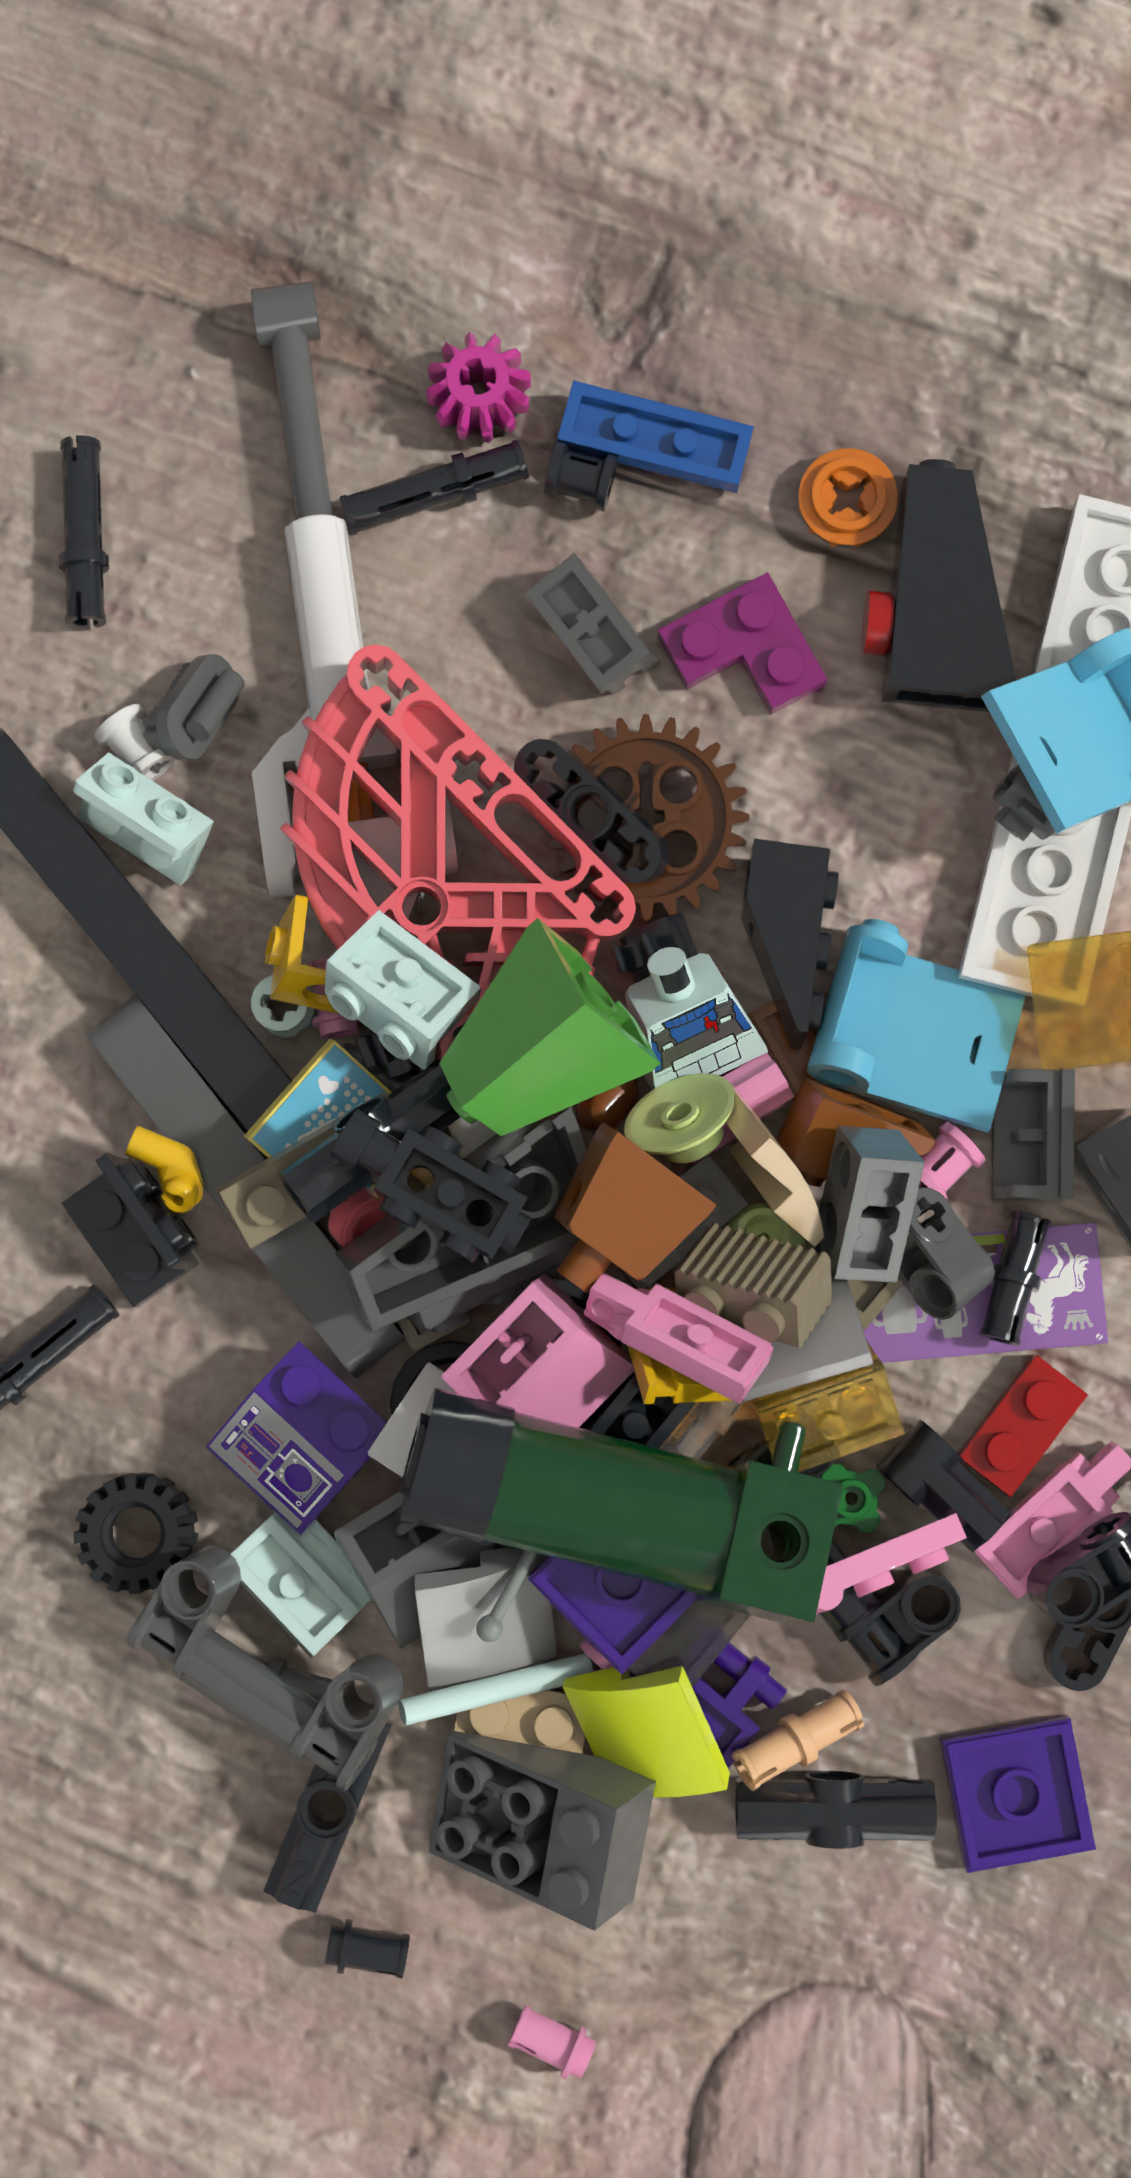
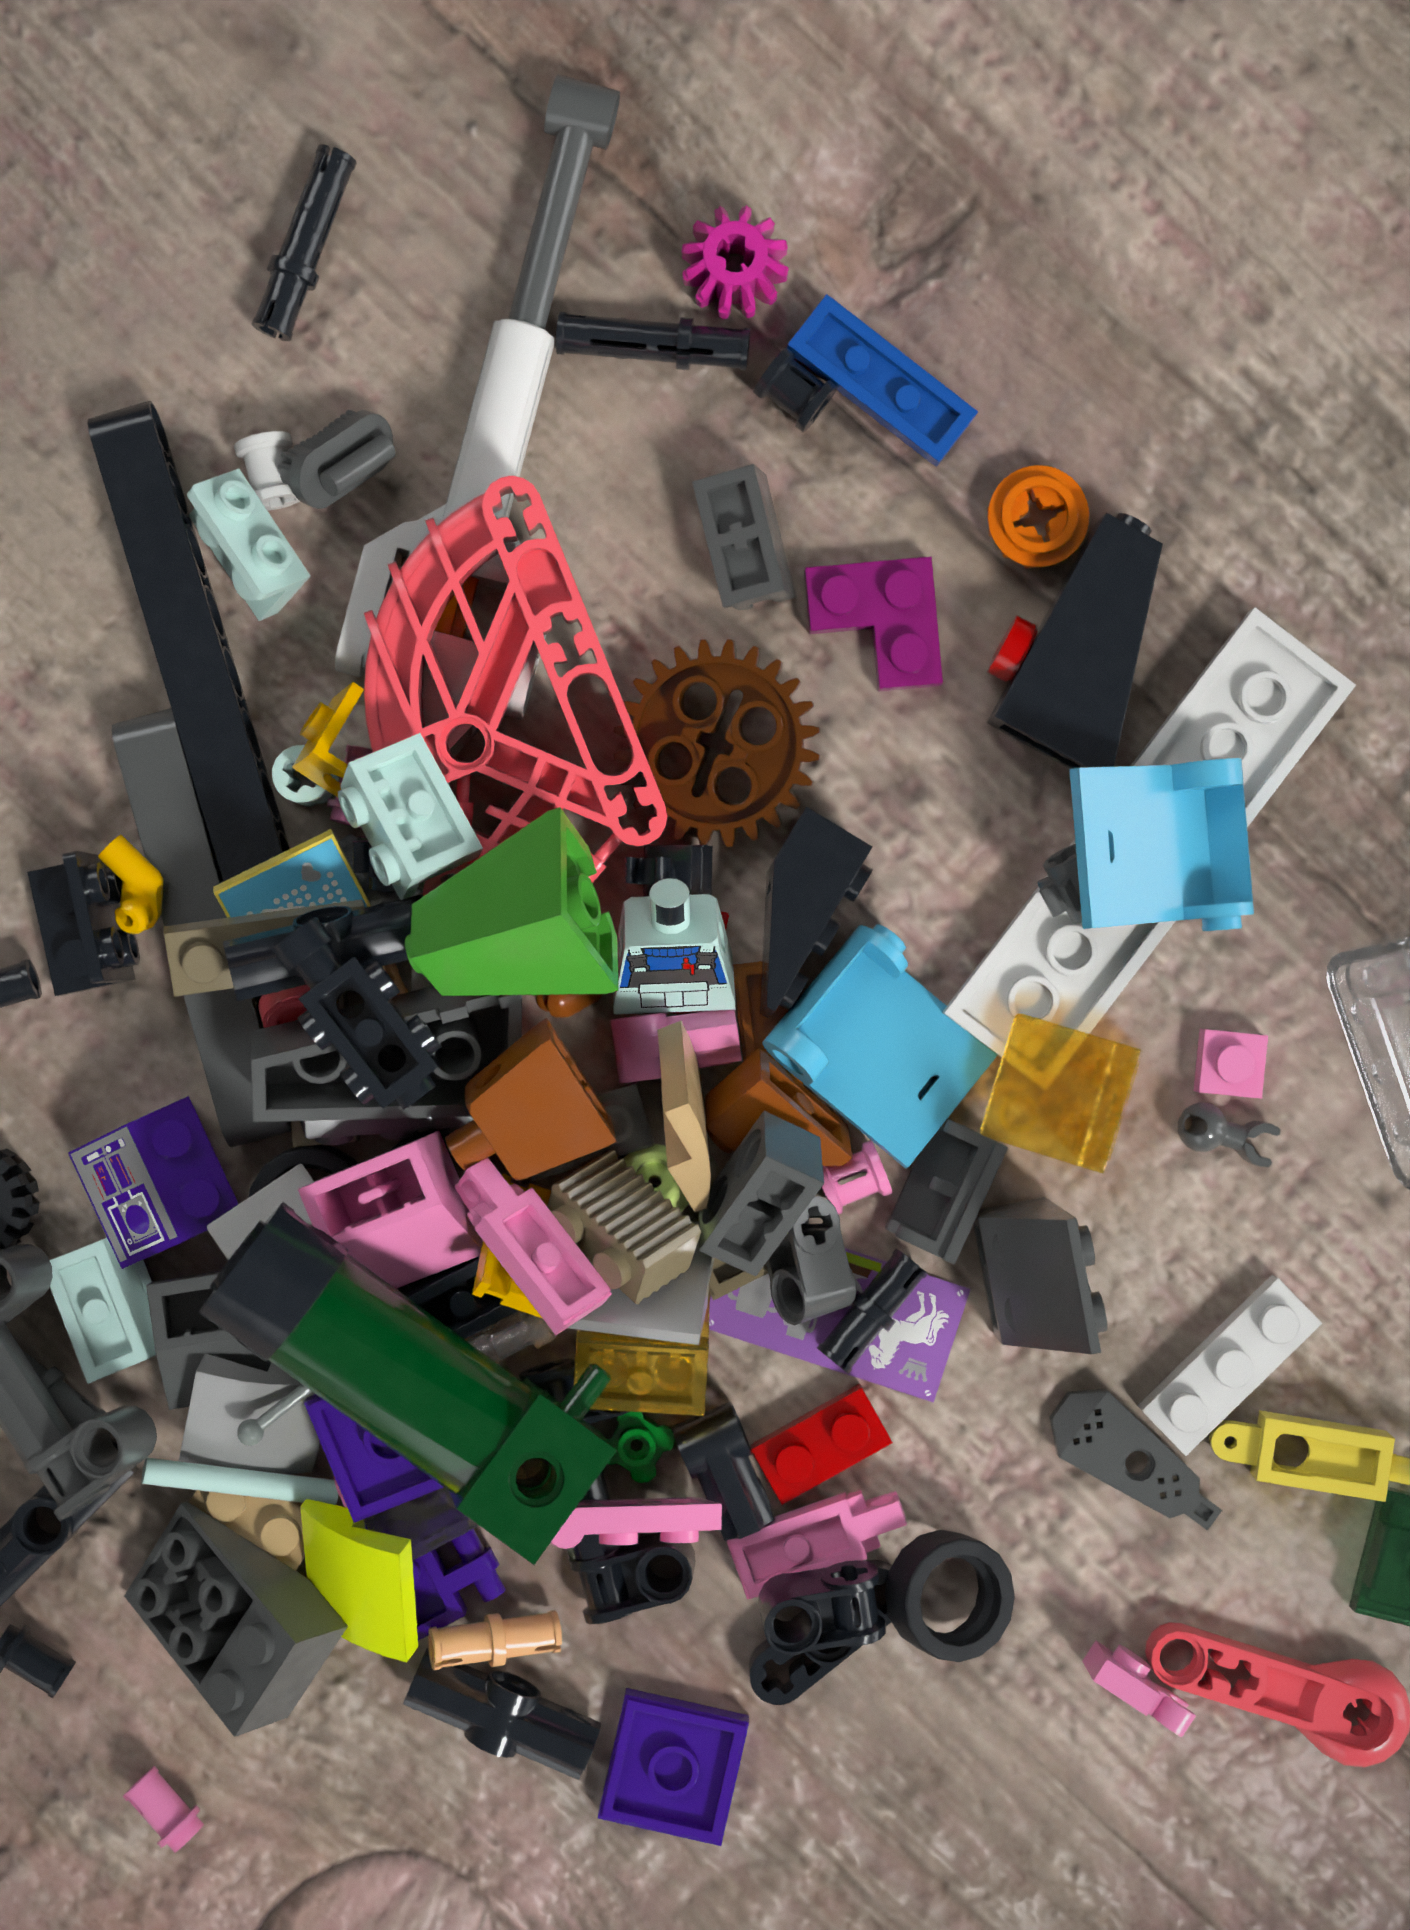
camera: 20 degrees right, 5 degrees up
black beam [514,739,669,884] -> none
yellowish green piece [624,1073,735,1163] -> none

